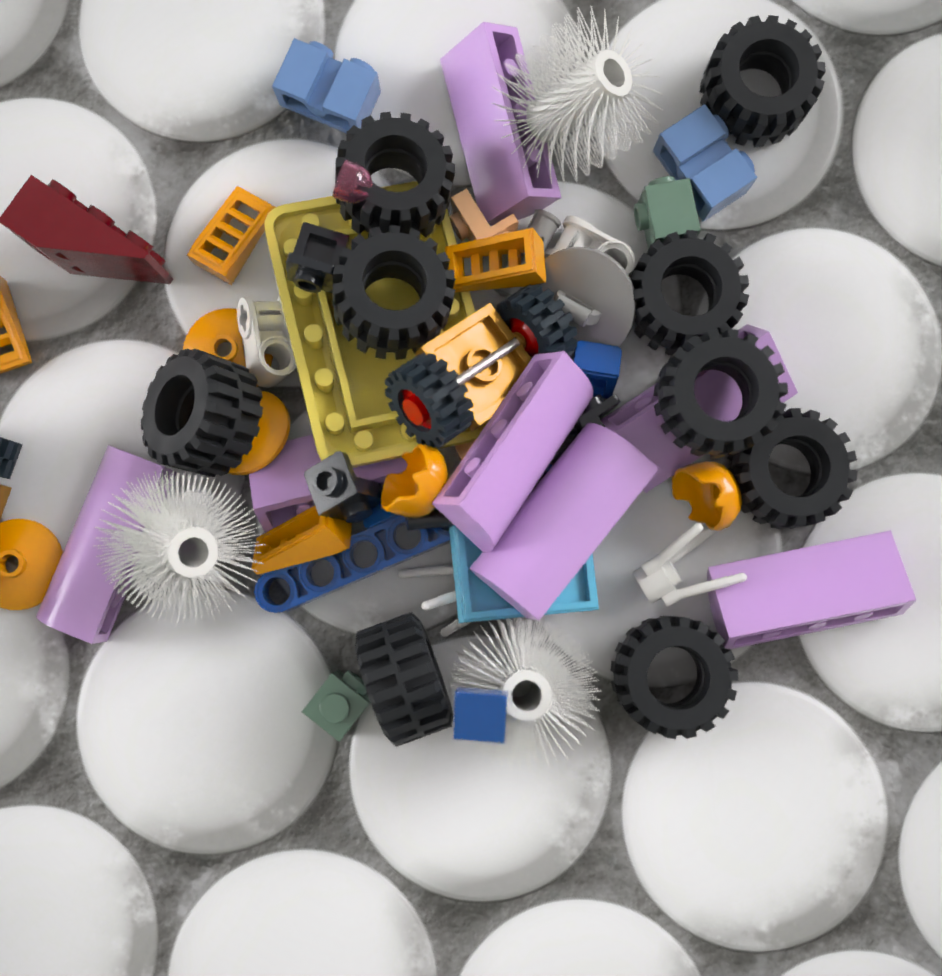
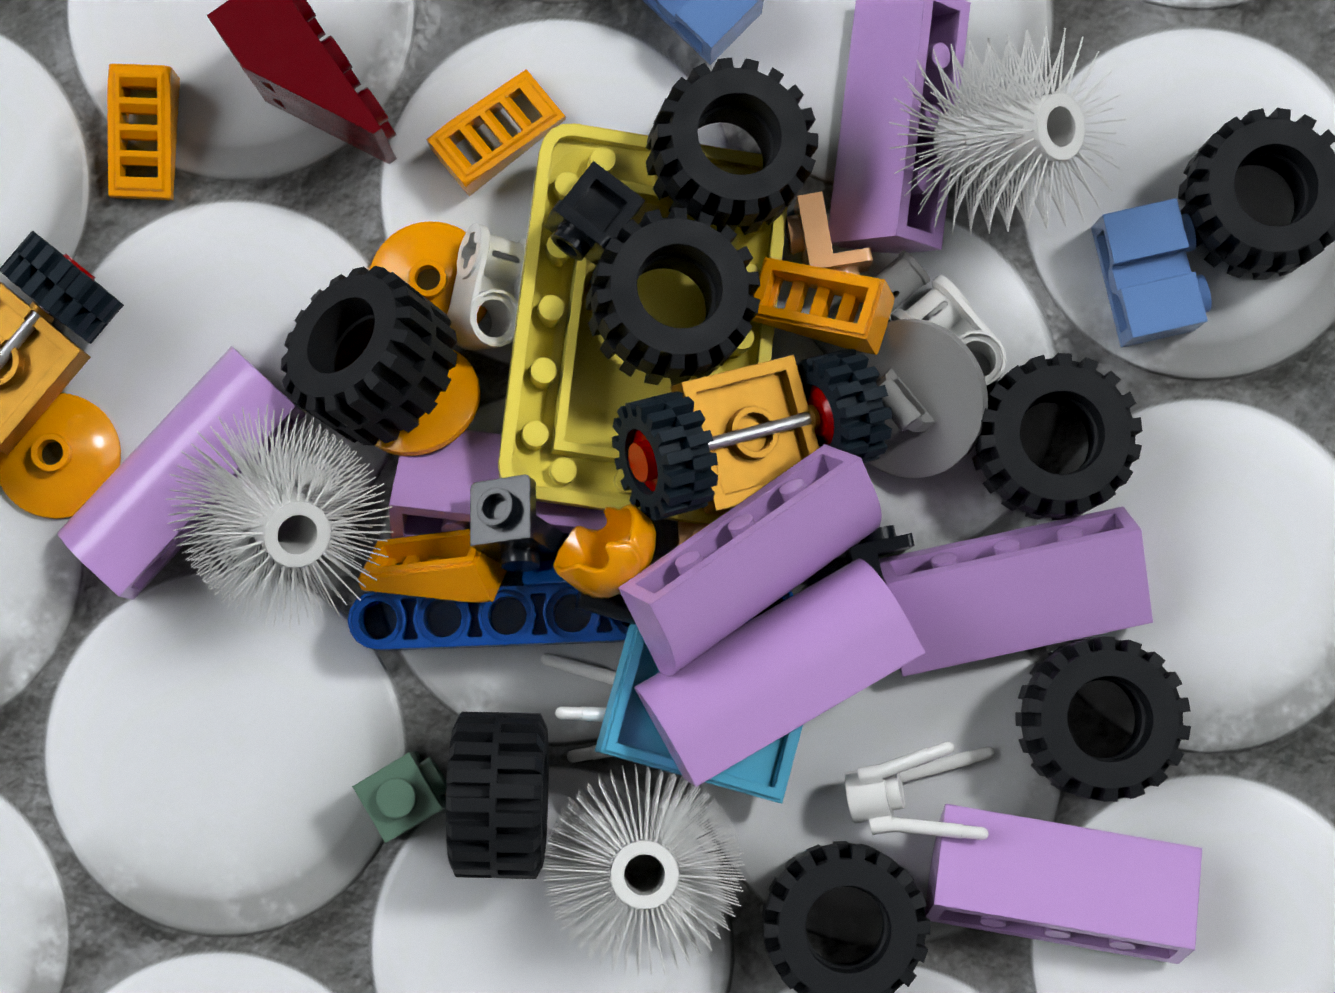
camera: 20 degrees right, 0 degrees up
clear pink hinge [332,159,373,204] -> none
blue slope [453,687,508,743] -> none
blue slope [573,340,622,399] -> none
sand green brick [634,176,701,249] -> none
black tyre [653,328,788,458] -> none
light orange hair [672,461,742,531] -> none

